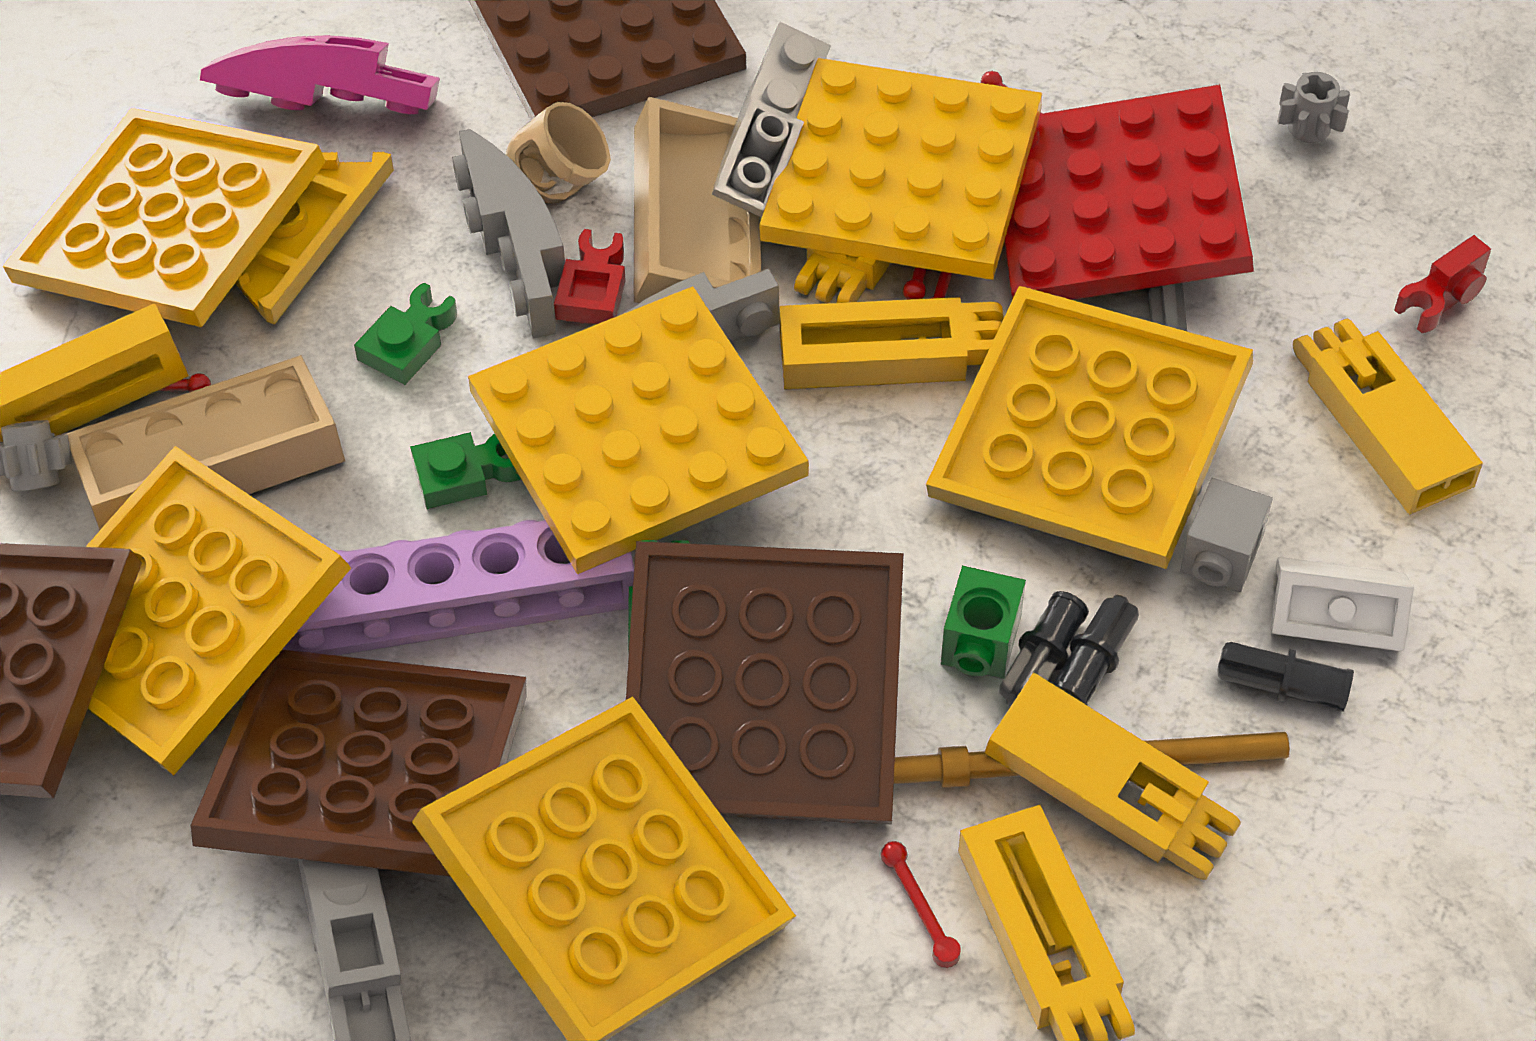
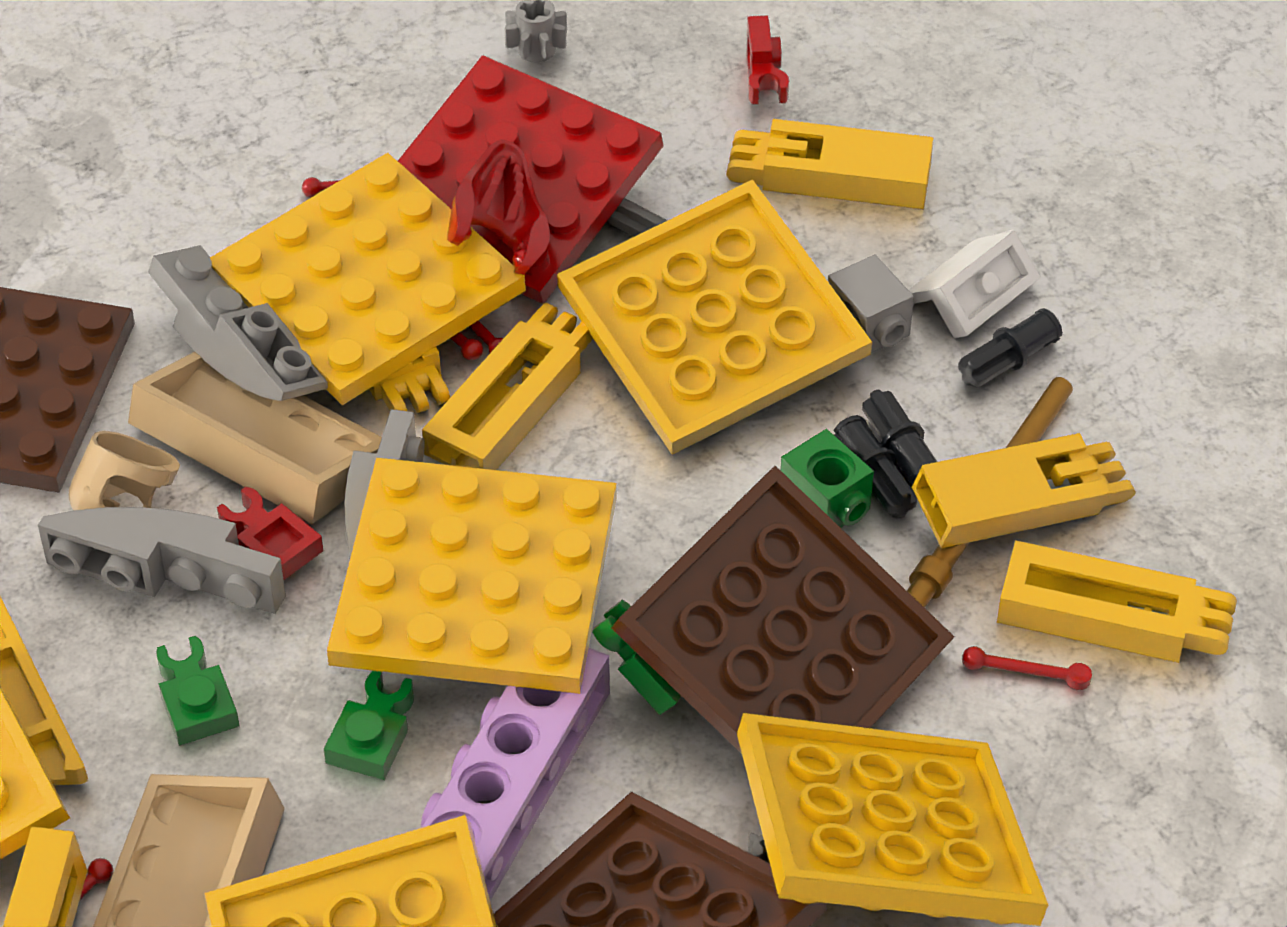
camera: 55 degrees left, 5 degrees down
none -> red animal [447,139,550,275]

